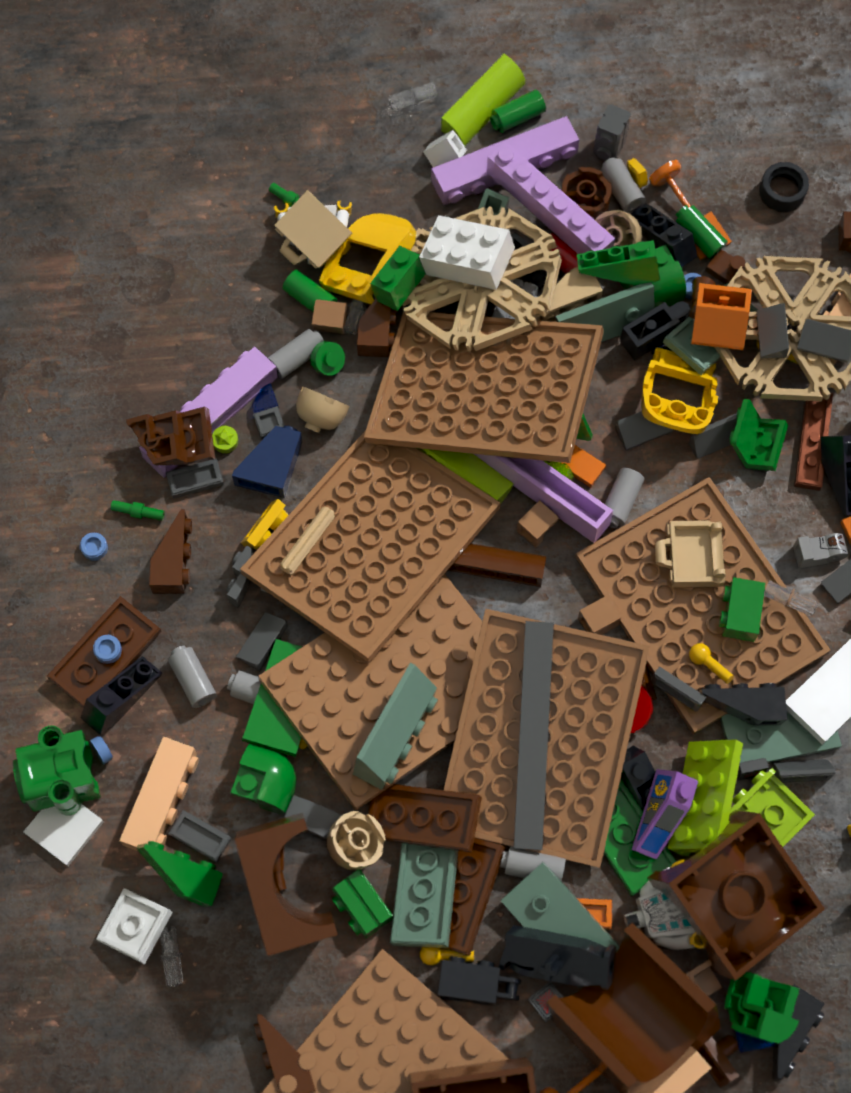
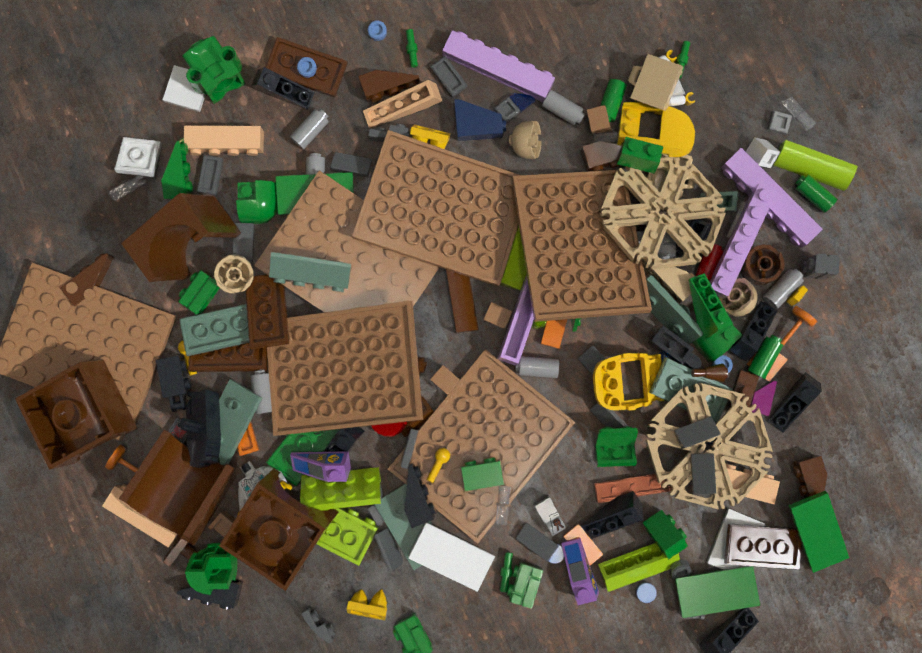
camera: 70 degrees right, 15 degrees up
medium blue tile [90,736,113,765] -> none
reddish brown slope [126,406,215,465] -> none
lime tile [212,426,238,453] -> none
tan axle [280,507,335,575] -> none
green wheel [311,341,345,376] -> none
white brick [419,215,515,290] -> none
dark grey tile [514,621,554,850] -> none
tan piece [655,521,726,587] -> none
orange slope [691,283,752,350] -> none
black tyre [759,162,809,212] -> none
none -> light nougat slope [363,80,442,129]
none -> magenta tile [750,381,777,416]
none -> light grey tile [768,111,792,135]
none -> black slope [768,372,822,433]

